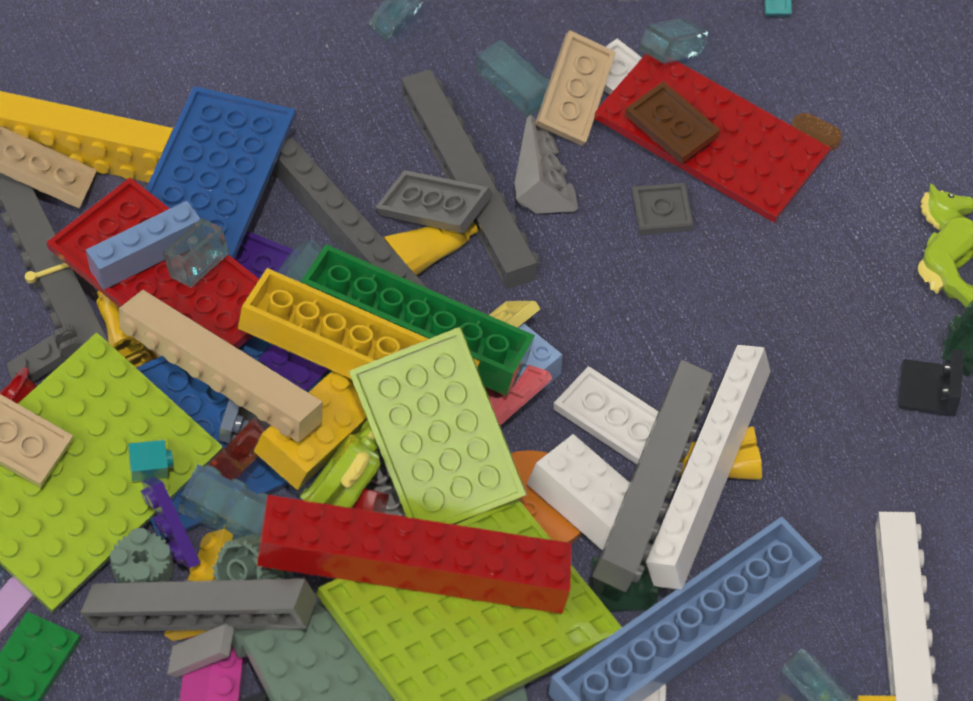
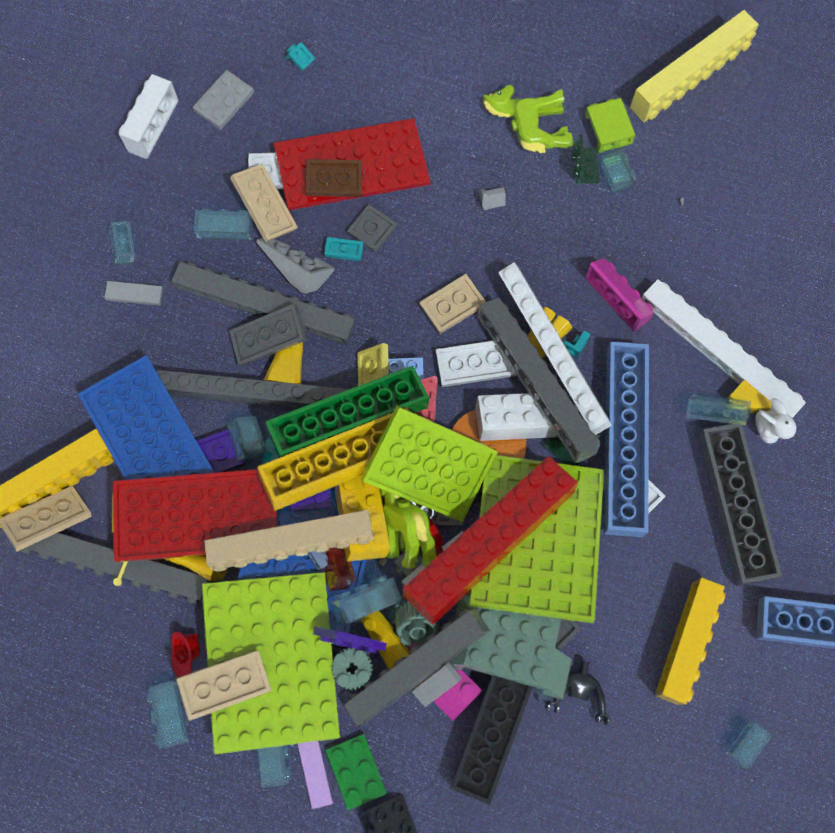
camera: 45 degrees left, 20 degrees up
dark grey hinge [7,324,81,382] -> none
medium blue brick [86,201,204,290] -> none
teal brick [129,440,173,482] -> none
clear light blue brick [163,218,230,287] -> none
clear light blue brick [638,18,708,63] -> none
clear orange tile [792,113,842,151] -> none
black bracket [898,349,964,416] -> none
none -> light grey tile [104,281,164,306]
none -> teal plate [324,237,364,261]
none -> tan plate [419,274,486,334]
none -> light grey tile [478,187,506,211]
none -> teal bracket [563,331,591,358]
none -> dark pink slope [585,258,654,332]

